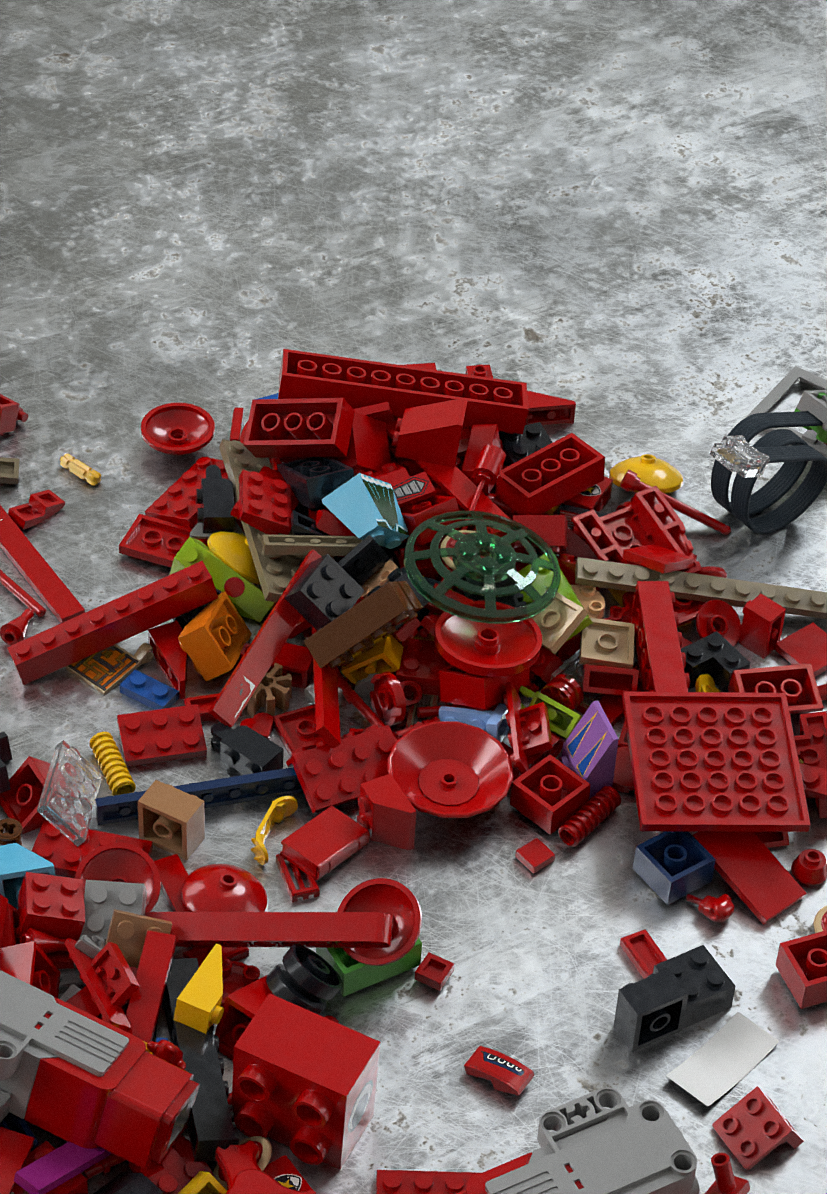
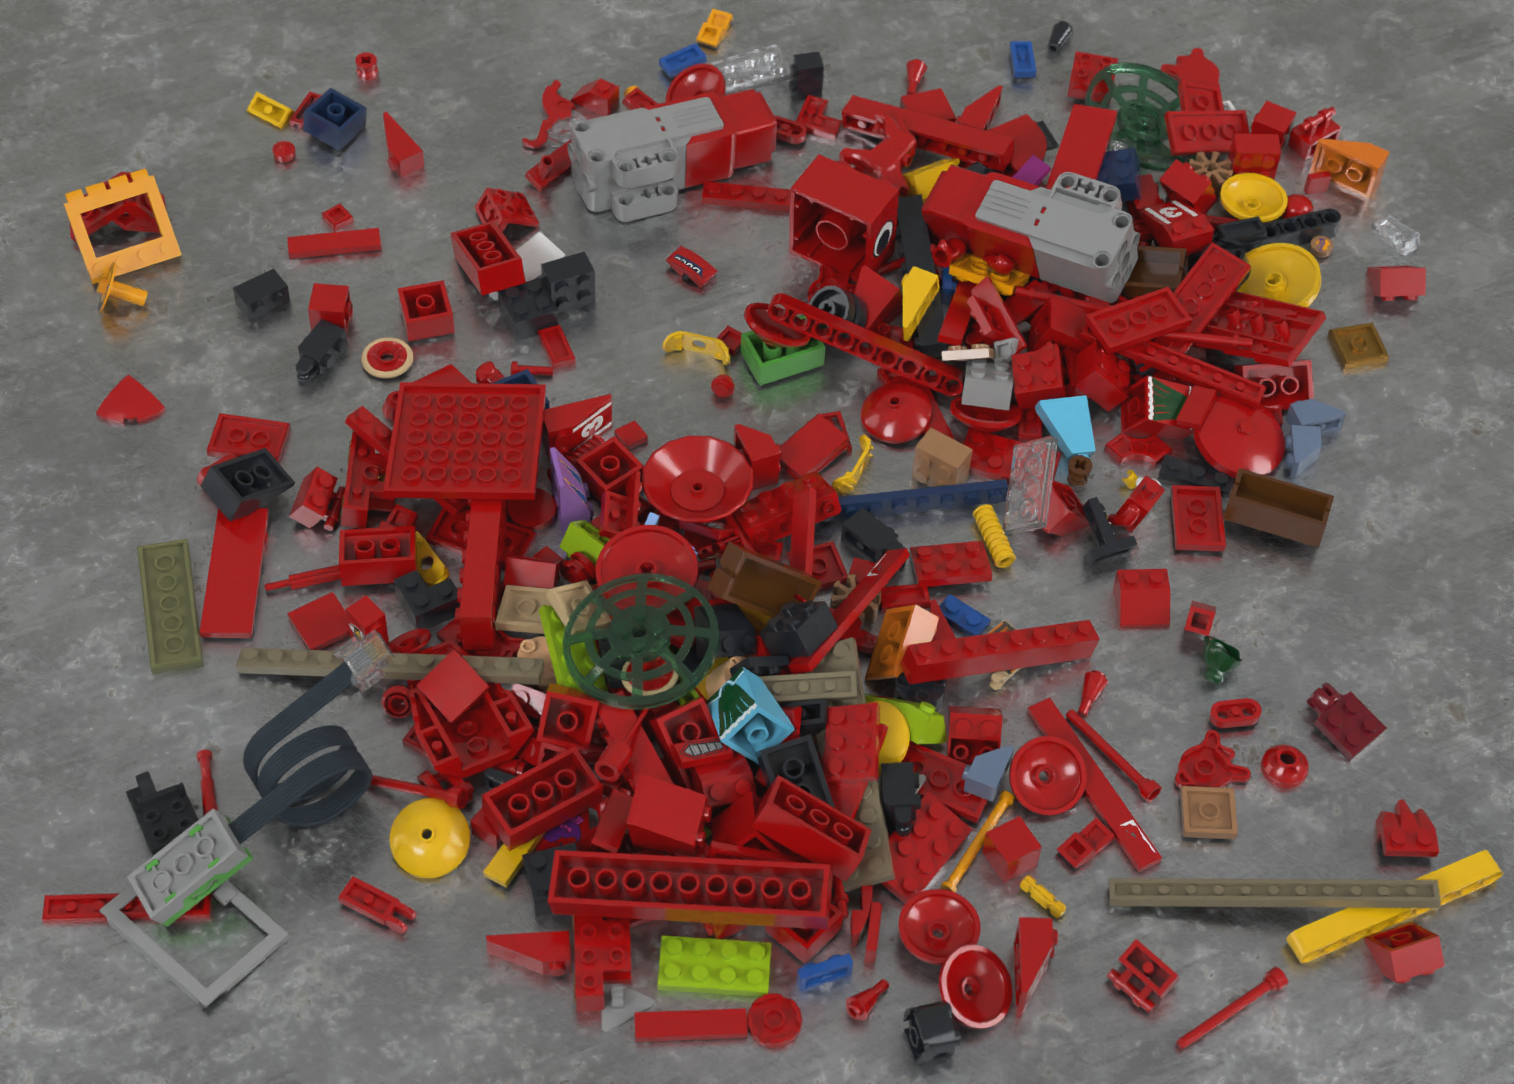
camera: 175 degrees left, 10 degrees up
none -> red hinge [338,876,417,934]
none -> red brick [450,221,526,296]
none -> red piece [510,361,553,376]
none -> red slope [542,394,612,461]
none -> yellow piece [662,331,731,365]
none -> red plate [711,374,735,397]
none -> red cone [846,979,889,1021]
none -> black brick [904,1002,961,1064]
none -> red dish [939,945,1013,1029]
none -> light orange bar [940,791,1015,892]
none -> red slope [947,706,1003,765]
none -> sand blue slope [962,745,1014,802]
none -> red head [982,816,1042,884]
none -> red dish [1009,736,1087,815]
none -> red slope [1013,917,1058,1018]

